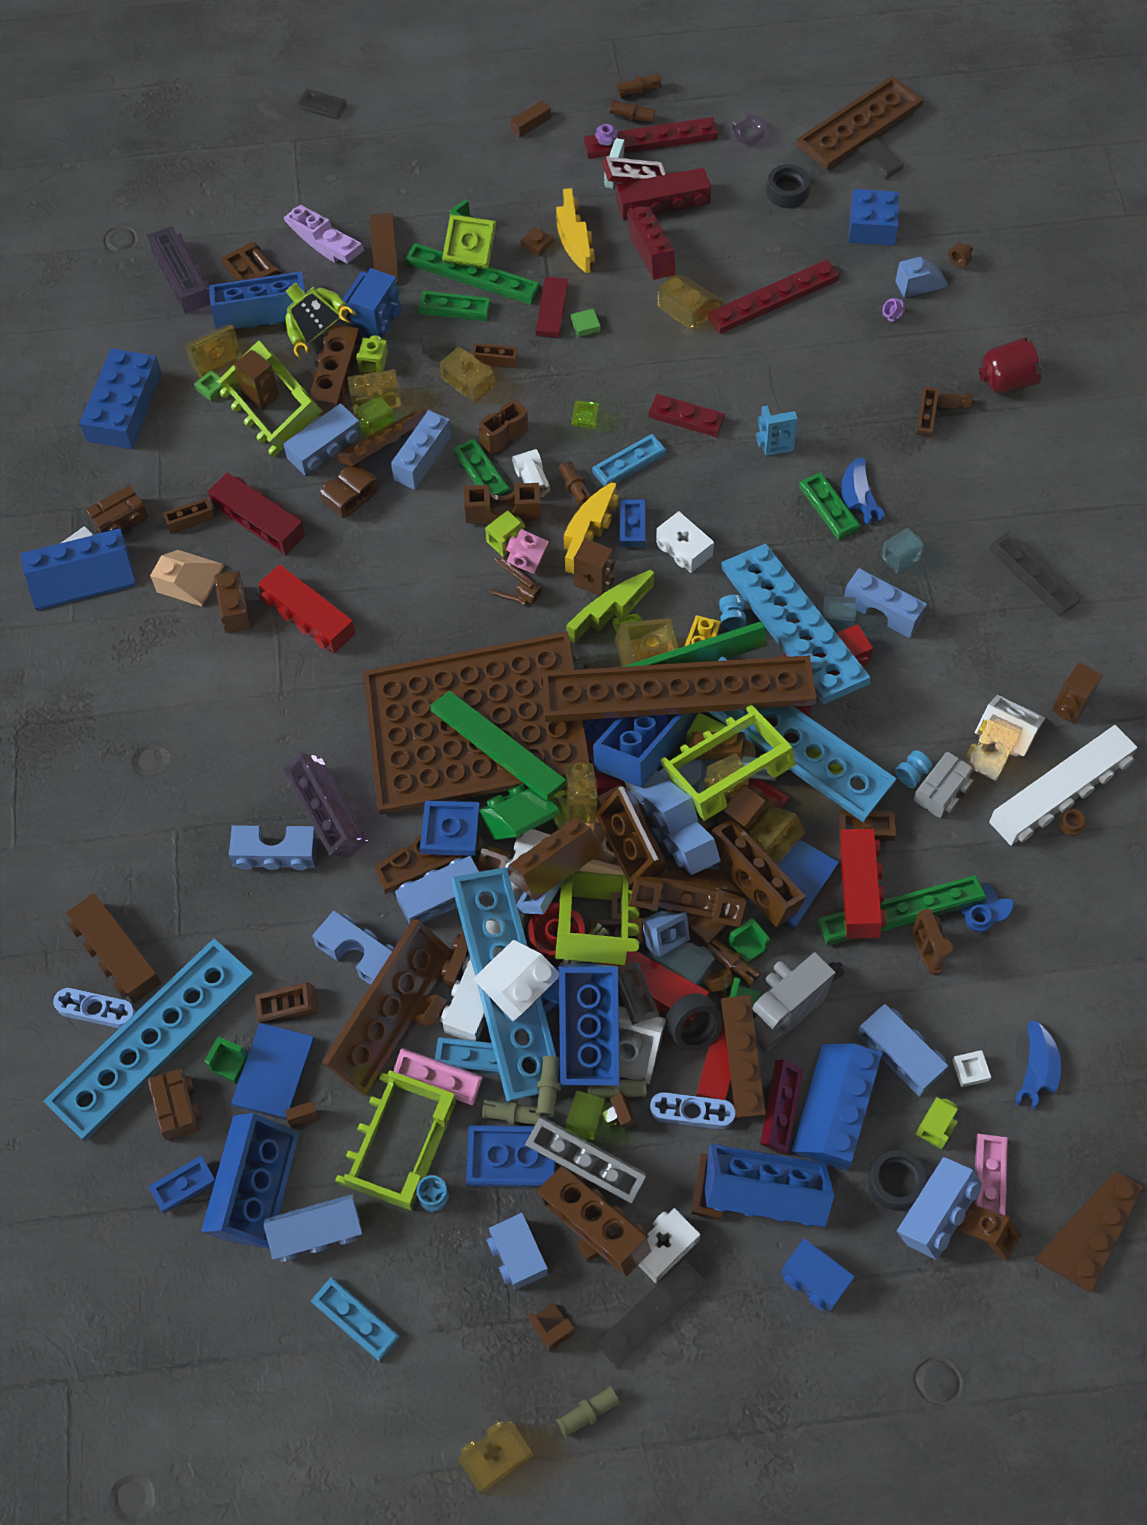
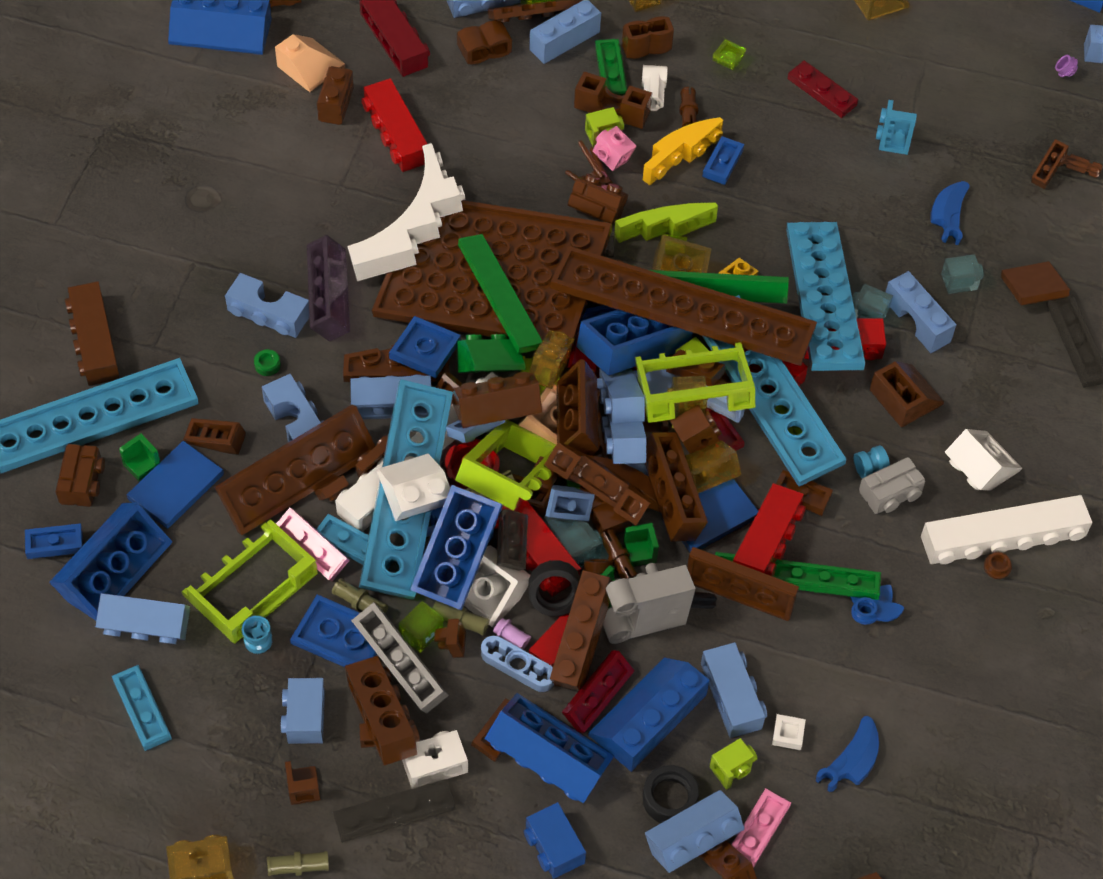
camera: 20 degrees right, 5 degrees down
light blue beam [53,988,136,1028] -> none
reddish brown piece [163,498,215,534] -> none
reddish brown tile [285,1102,320,1128] -> none
olive pin [536,1056,561,1118] -> none
reddish brown brick [574,539,615,596] -> none
dark azure tile [592,434,666,487] -> none
white brick [656,511,714,573] -> none
dark red plate [708,259,840,334] -> none
dark azure wheel [719,595,746,630] -> none
green tile [799,472,861,541] -> none
reddish brown plate [911,908,953,976] -> none
clear yellow brick [966,714,1023,781] -> none
reddish brown brick [1052,662,1103,724] -> none
none -> green tile [254,349,281,376]
none -> white arch [347,143,465,281]
none -> lavender pin [493,618,531,650]
none -> reddish brown brick [568,174,629,225]
none -> reddish brown tile [687,547,799,621]
none -> reddish brown slope [870,361,944,428]
none -> reddish brown tile [1001,261,1070,305]

